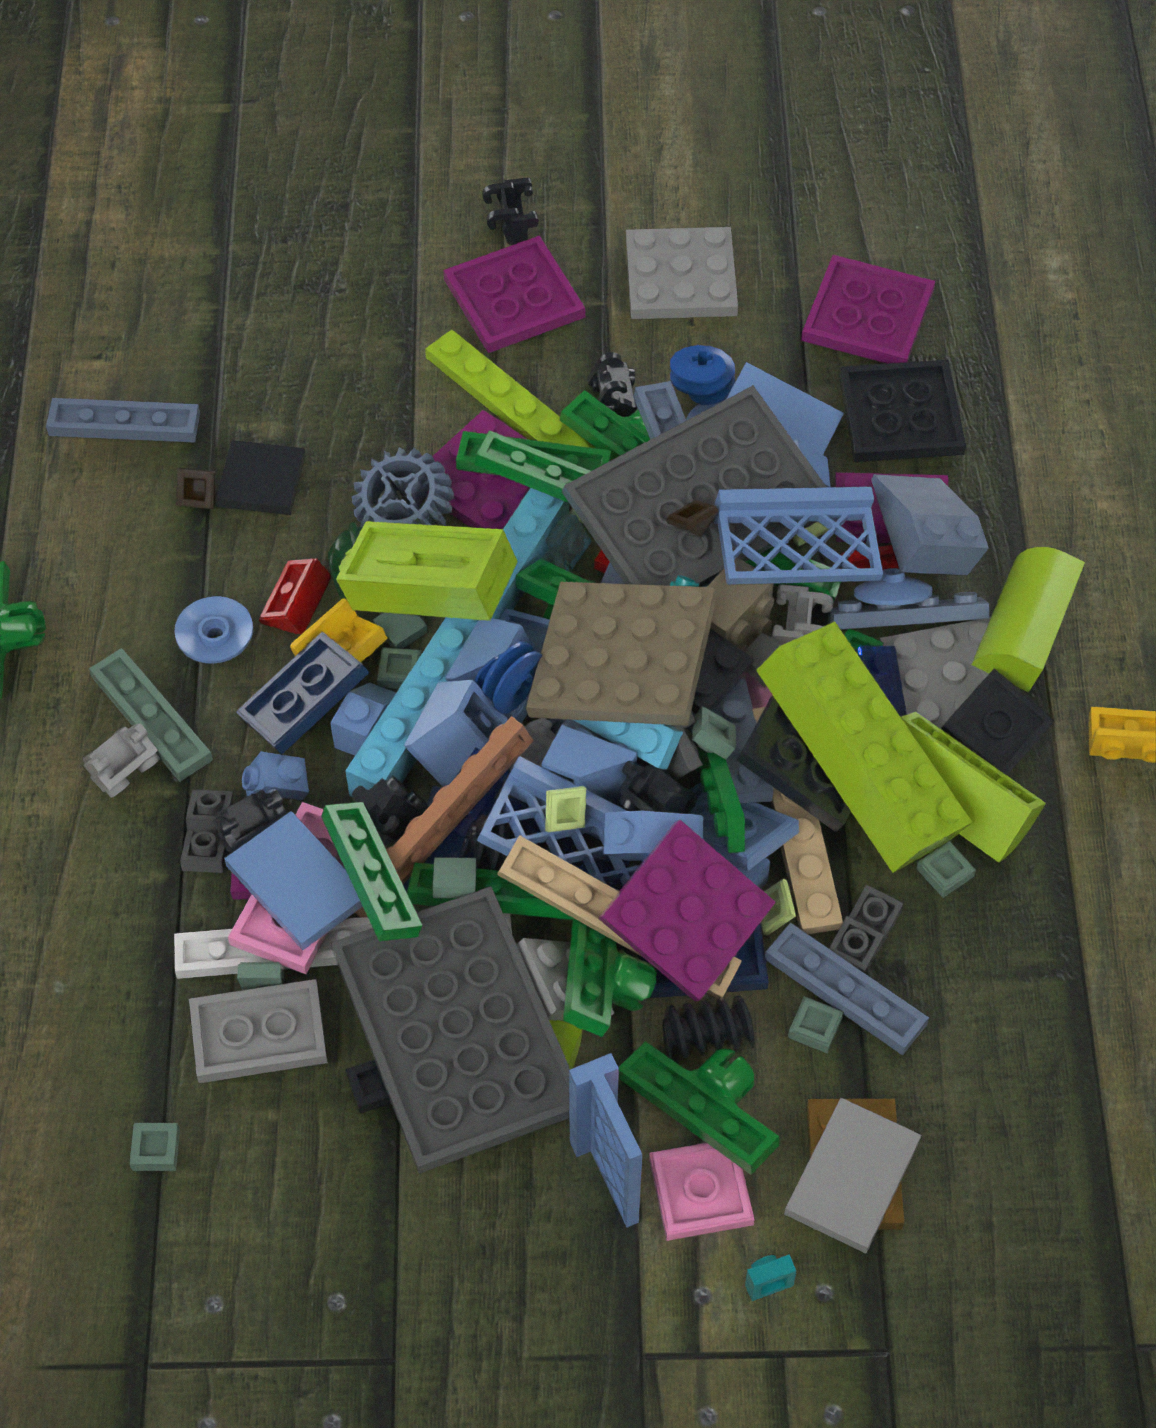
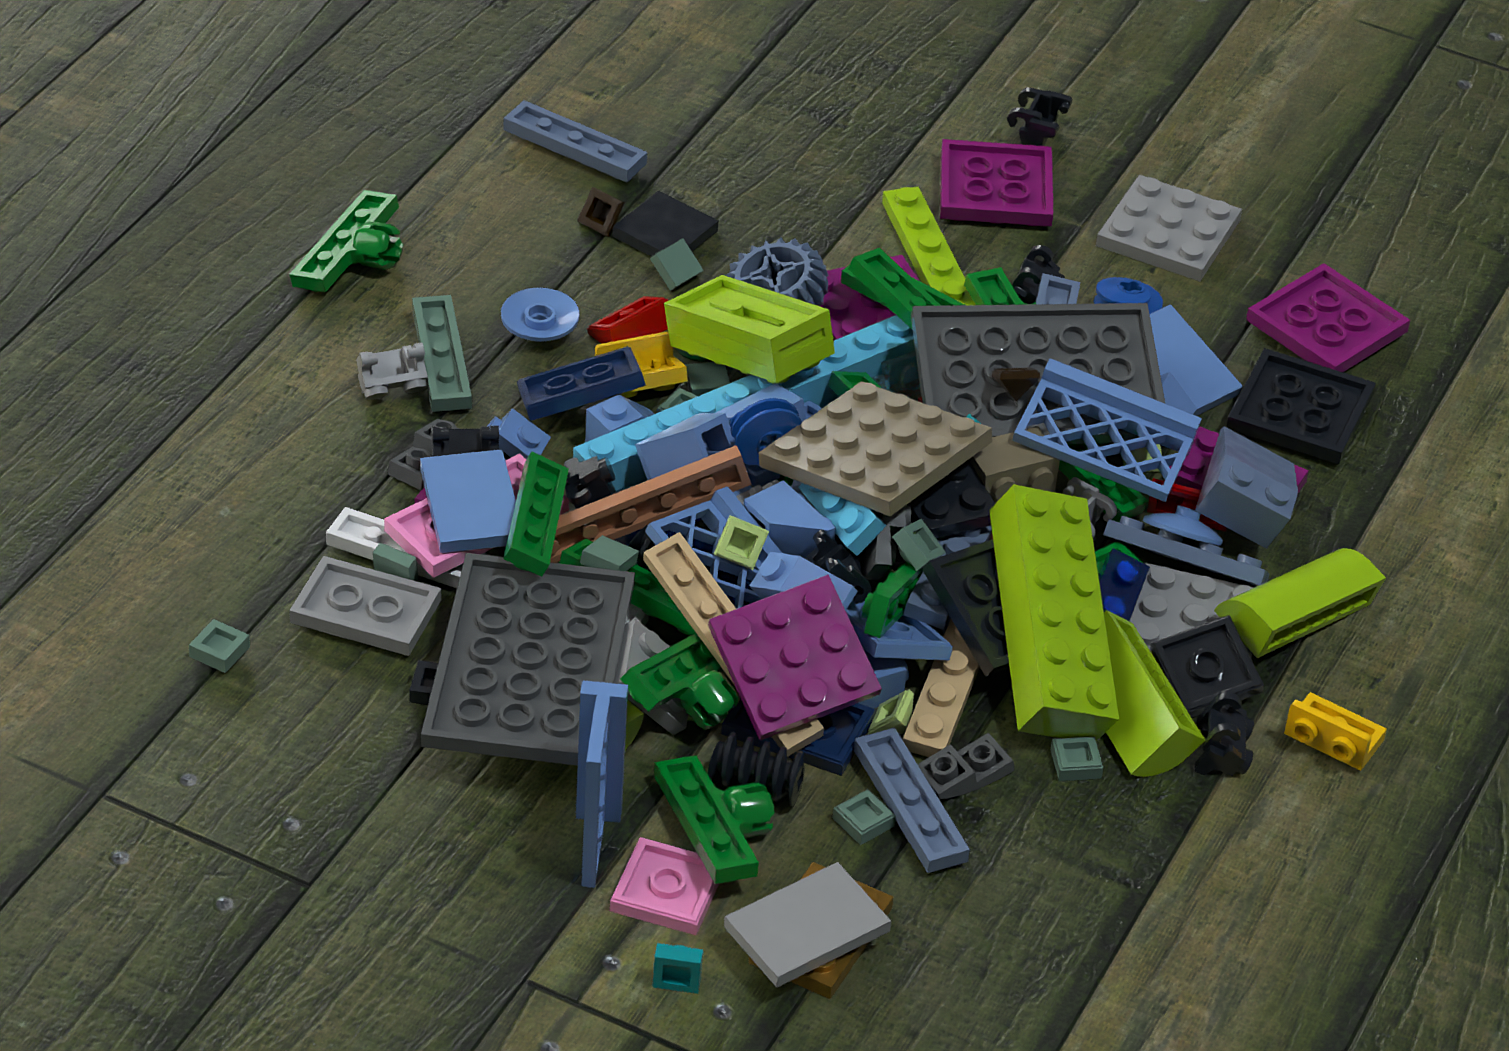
camera: 25 degrees right, 15 degrees down
none -> sand green tile [650,239,704,291]
none -> black piece [1195,692,1254,776]

